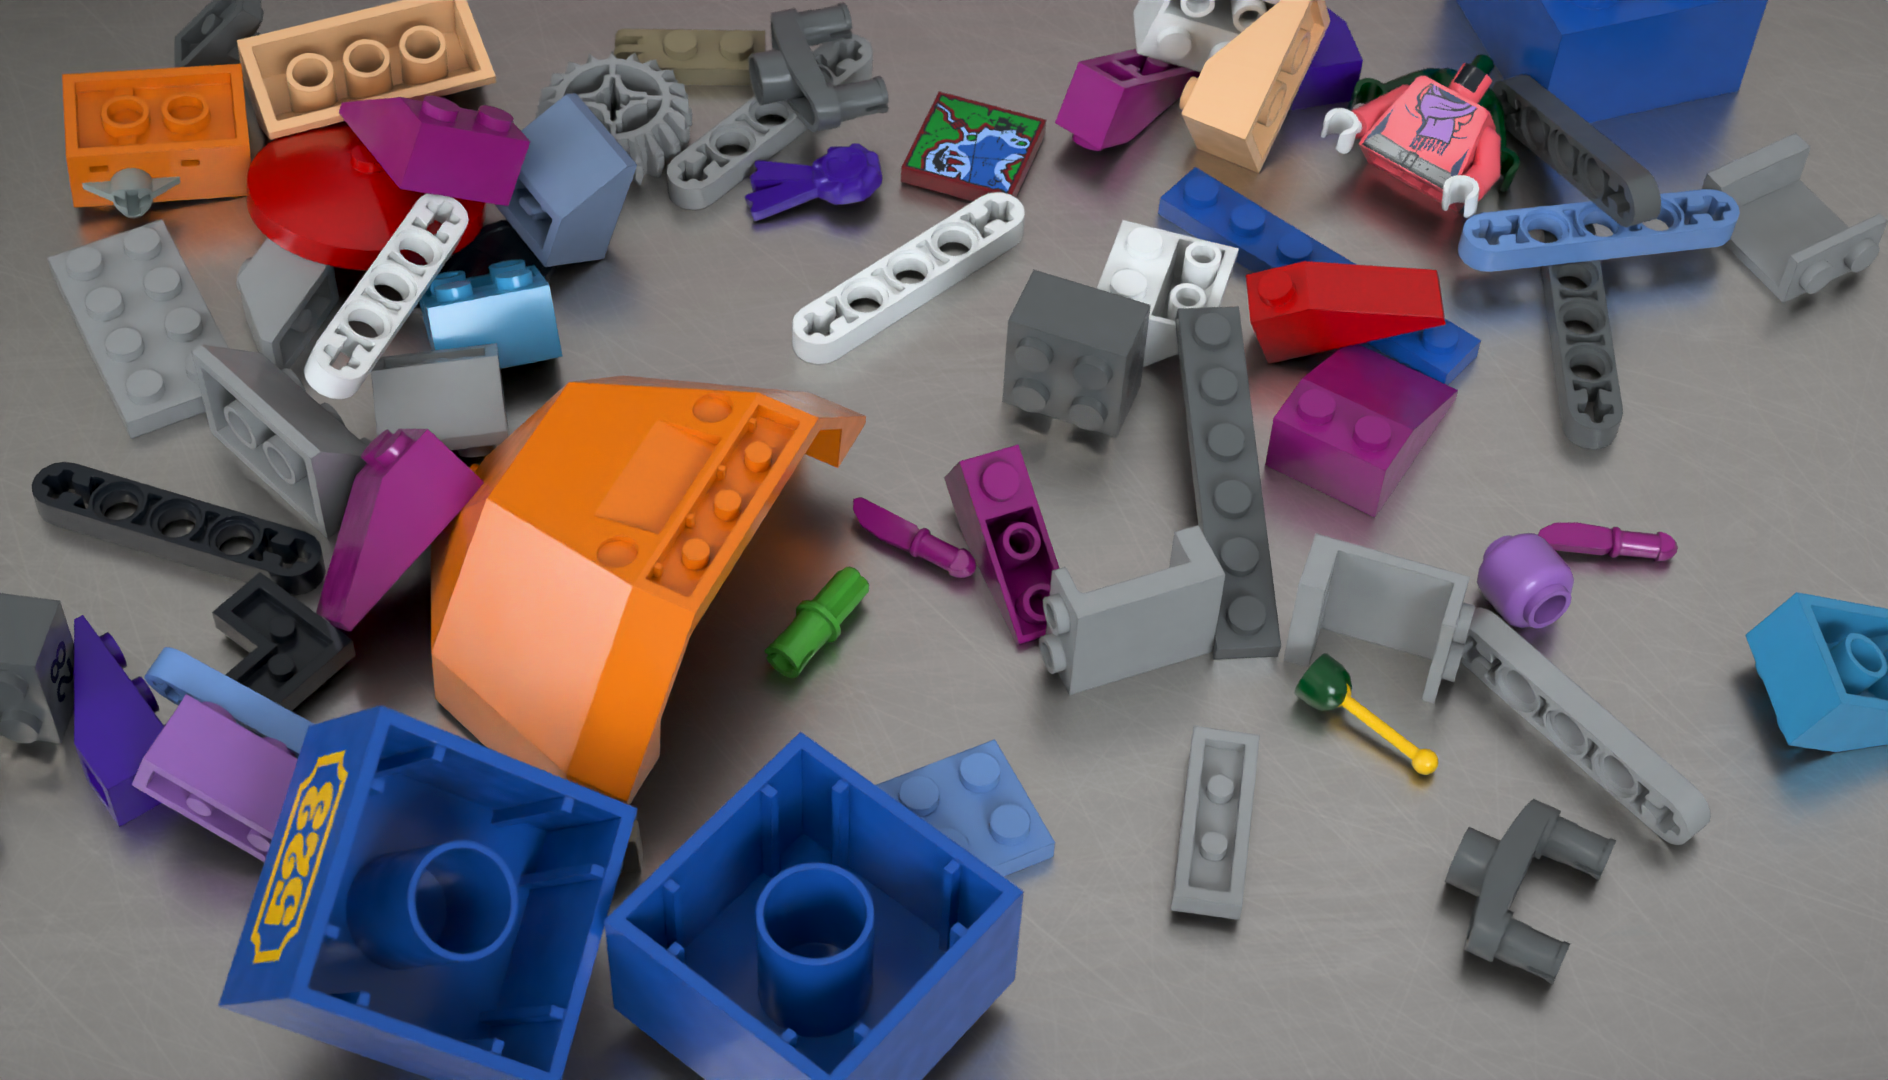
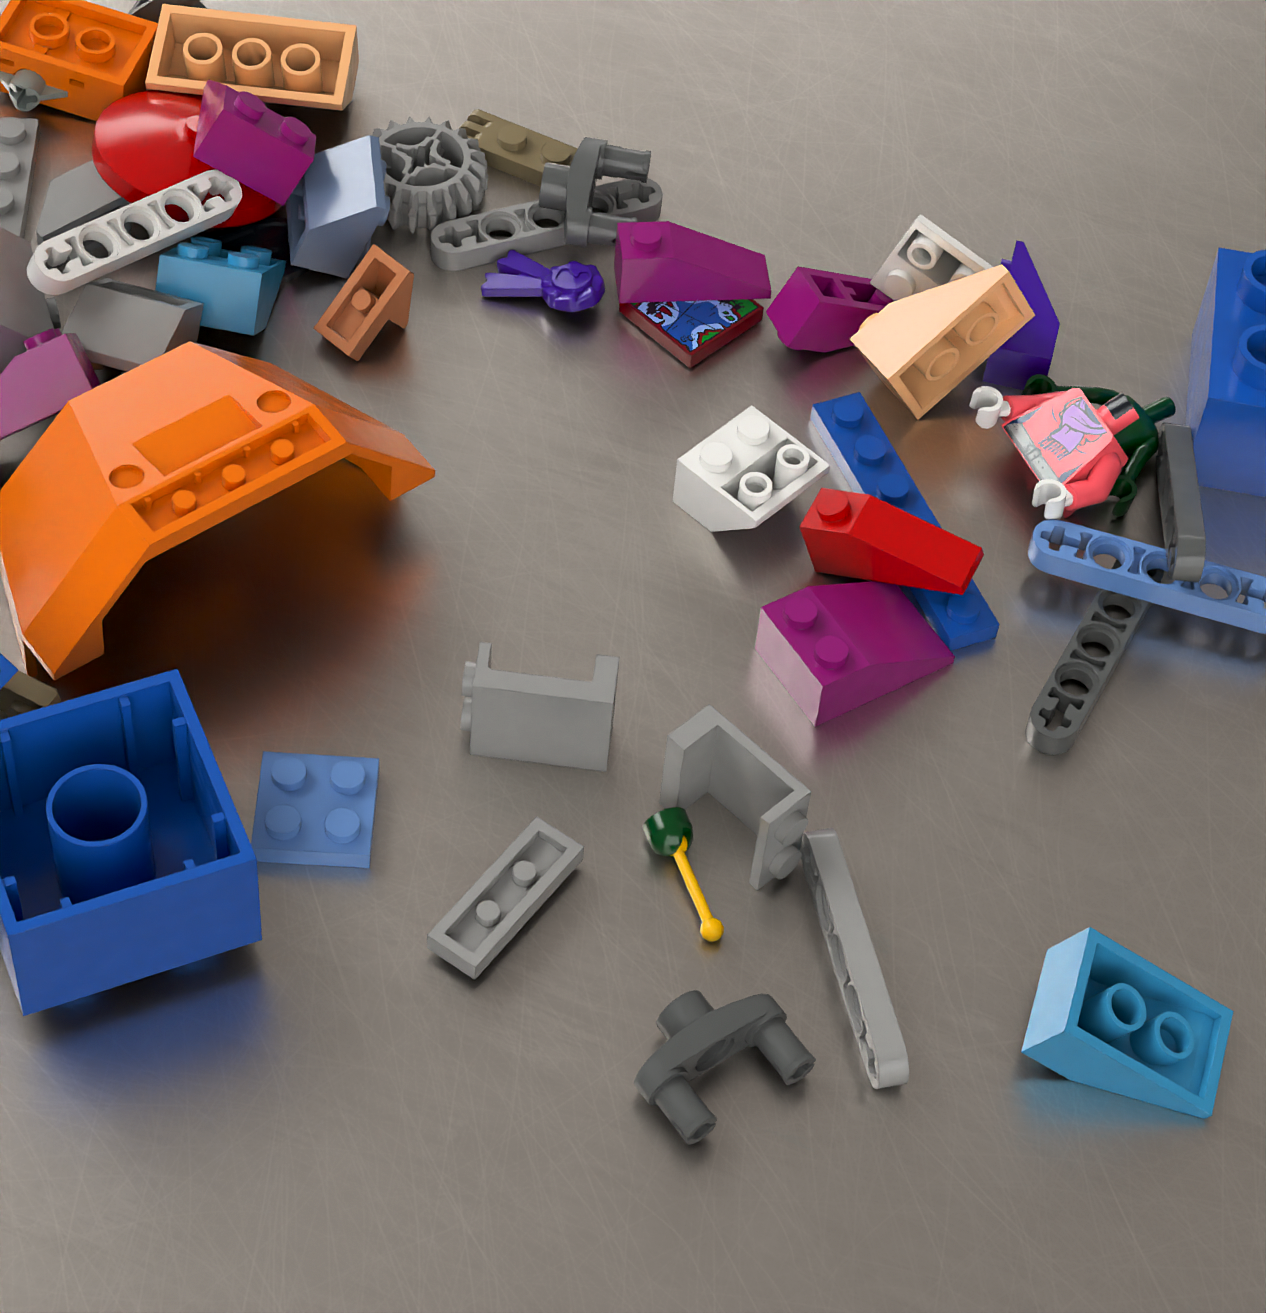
camera: 25 degrees right, 0 degrees up
bright green axle [765,566,869,678] -> none
white beam [792,192,1025,364] -> none
magenta piece [853,497,977,578] -> none
magenta slope [944,444,1059,645] -> none
dark grey brick [1002,270,1151,437] -> none
dark grey plate [1175,306,1281,659] -> none
medium lavender head [1477,533,1574,628] -> none
magenta piece [1537,522,1678,561] -> none
none -> nougat slope [313,244,414,361]
none -> magenta slope [614,221,772,303]

